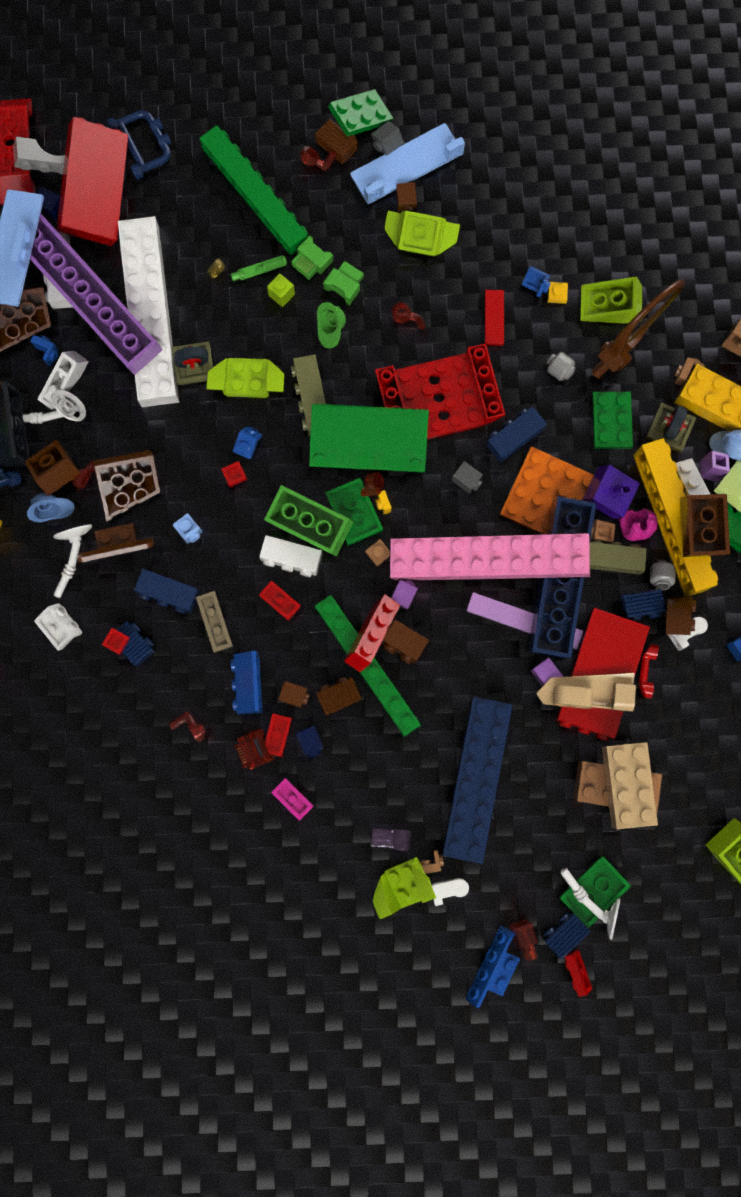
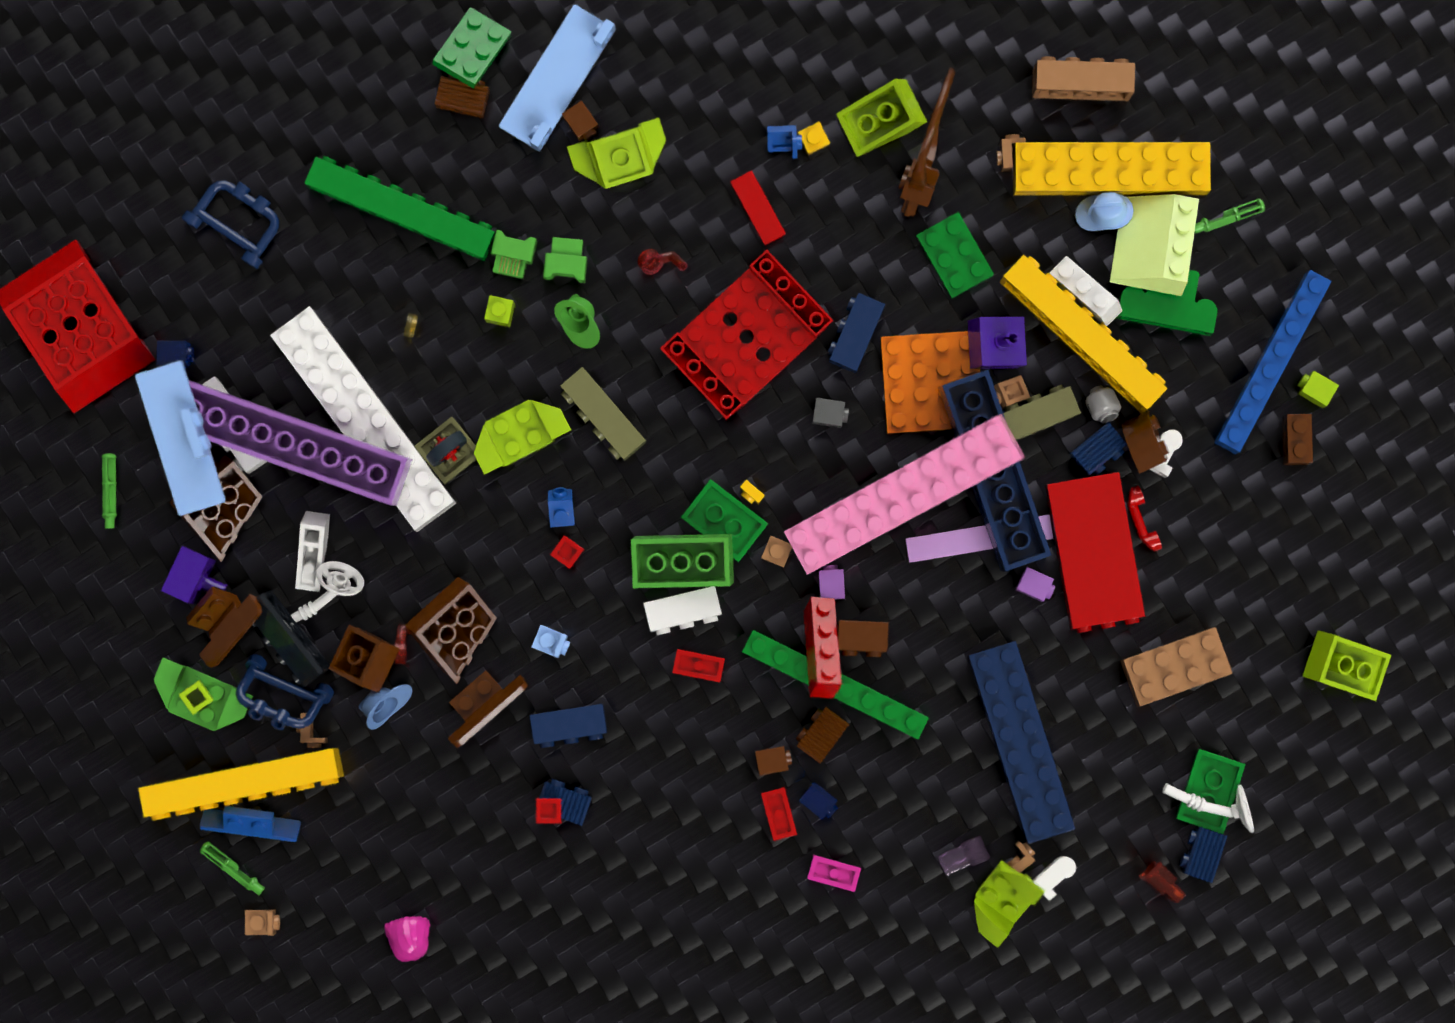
camera: 25 degrees left, 5 degrees up
light grey arch [13,137,65,174] -> none
blue bracket [30,335,59,366] -> none
white bracket [34,604,82,651] -> none
white dish [53,525,92,598] -> none
red brick [56,117,128,246] -> none
clear red plate [169,712,207,742] -> none
dark tan plate [196,591,233,653] -> none
bright green piece [231,255,287,281] -> none
blue slope [231,651,262,715] -> none
clear red piece [234,729,274,770] -> none
clear red plate [300,146,337,171] -> none
green slope [310,404,429,472] -> none
clear red plate [361,472,384,497] -> none
dark grey brick [371,121,404,155] -> none
blue bracket [466,926,520,1008] -> none
tan panel [536,673,636,711] -> none
light grey head [547,352,576,381] -> none
red plate [565,949,593,997] -> none
tan brick [602,742,658,829] -> none
dark pink hair [619,508,658,541] -> none
olive plate [646,403,696,453] -> none
reddish brown brick [680,494,730,557] -> none
medium lavender brick [699,451,730,482] -> none

